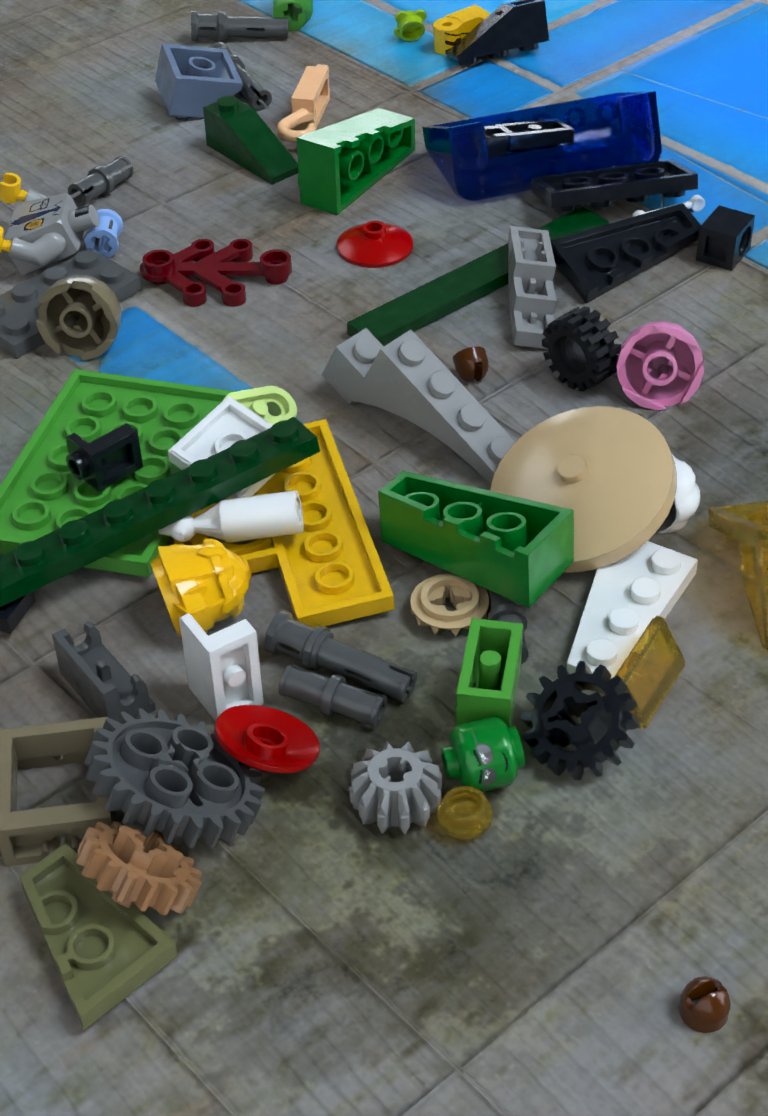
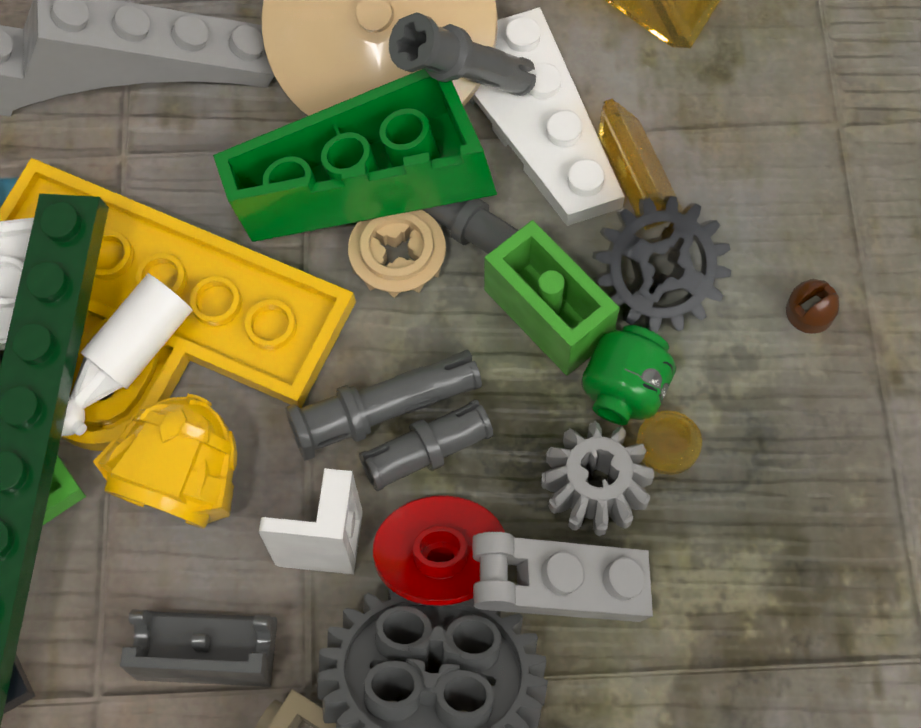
camera: 50 degrees left, 25 degrees up
none -> dark grey pin [389,12,536,96]
none -> light grey plate [472,532,653,622]
none -> reddish brown hinge [786,279,839,334]

